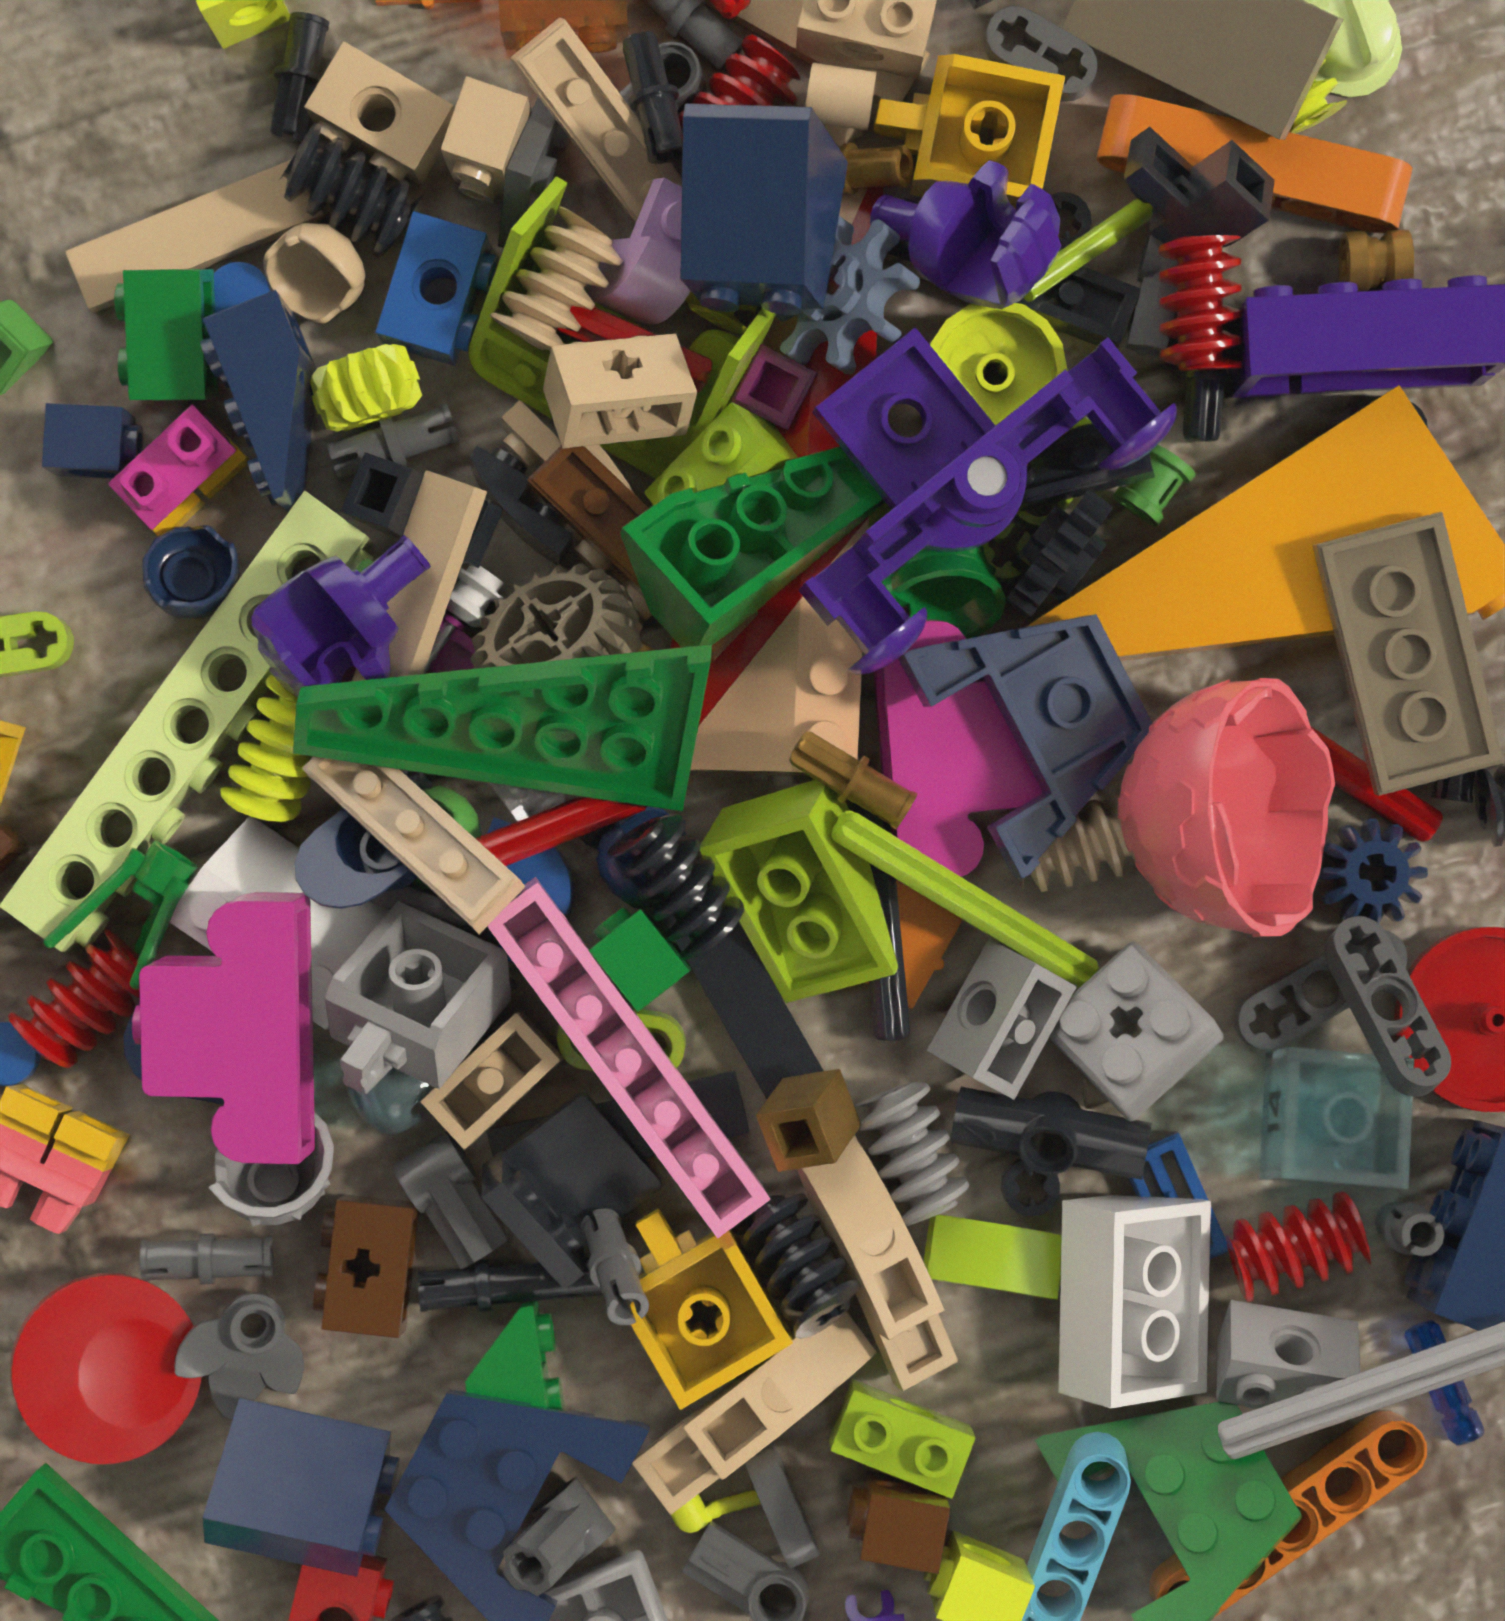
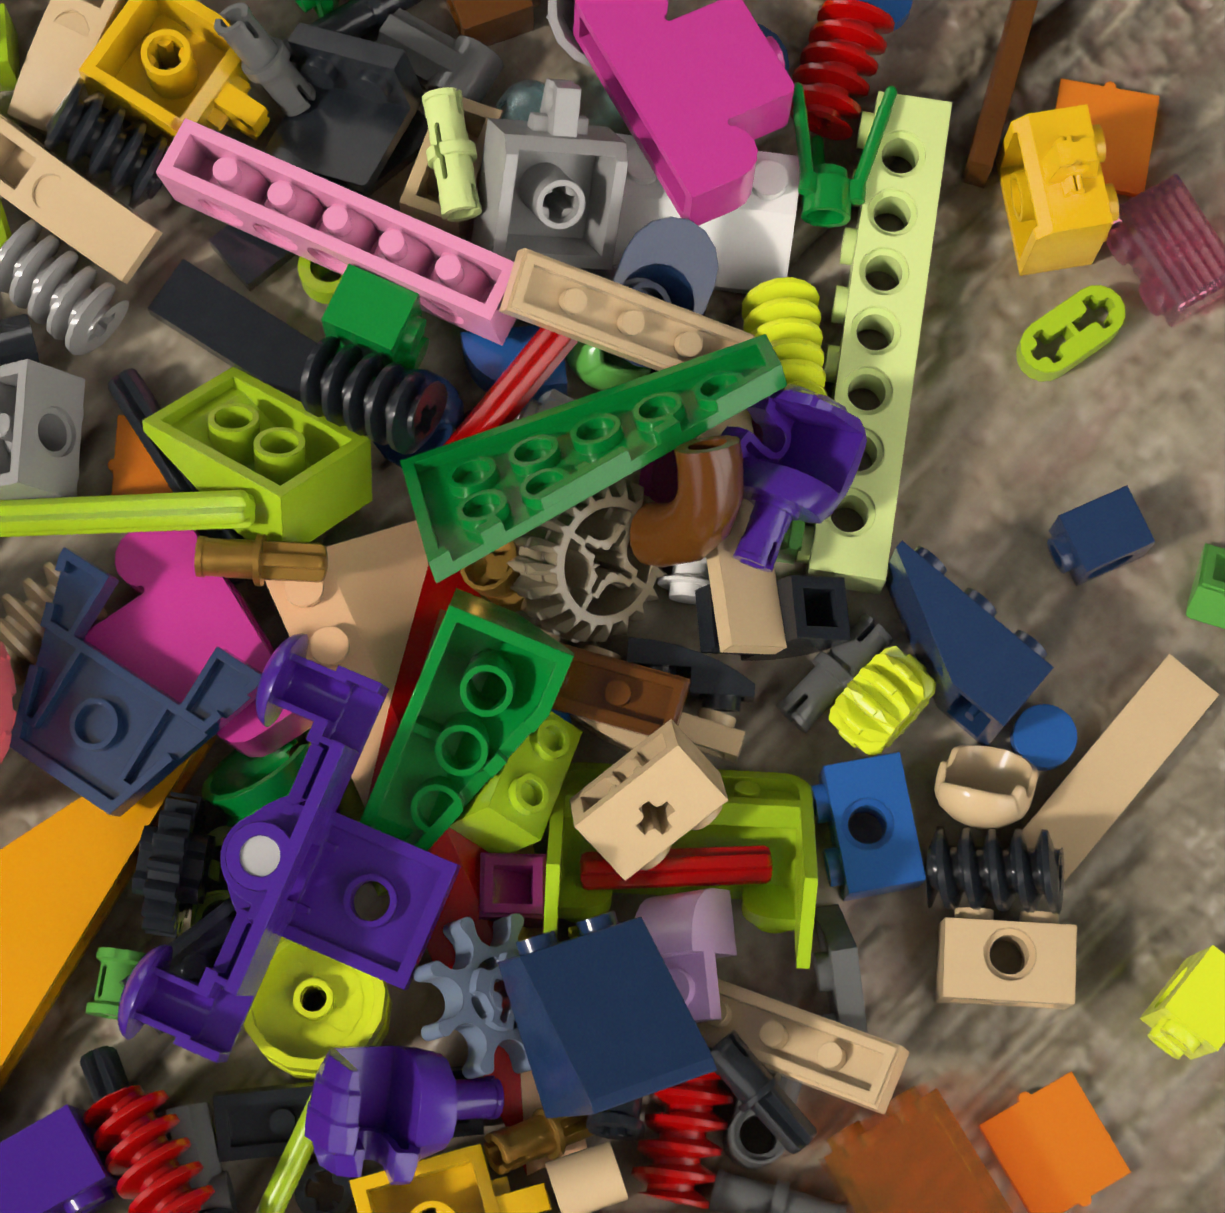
camera: 145 degrees right, 10 degrees down
dark pink hips [108,405,251,536] -> none
green brick [114,269,219,400] -> none
dark blue hair [142,525,240,620] -> none
black axle [270,12,330,143] -> none
tan brick [440,76,532,203] -> none
tan piece [490,207,623,351] -> none
pearl gold brick [756,1068,861,1172] -> none
none -> yellowish green pin [422,87,482,222]
none -> reddish brown cylinder [630,435,744,567]

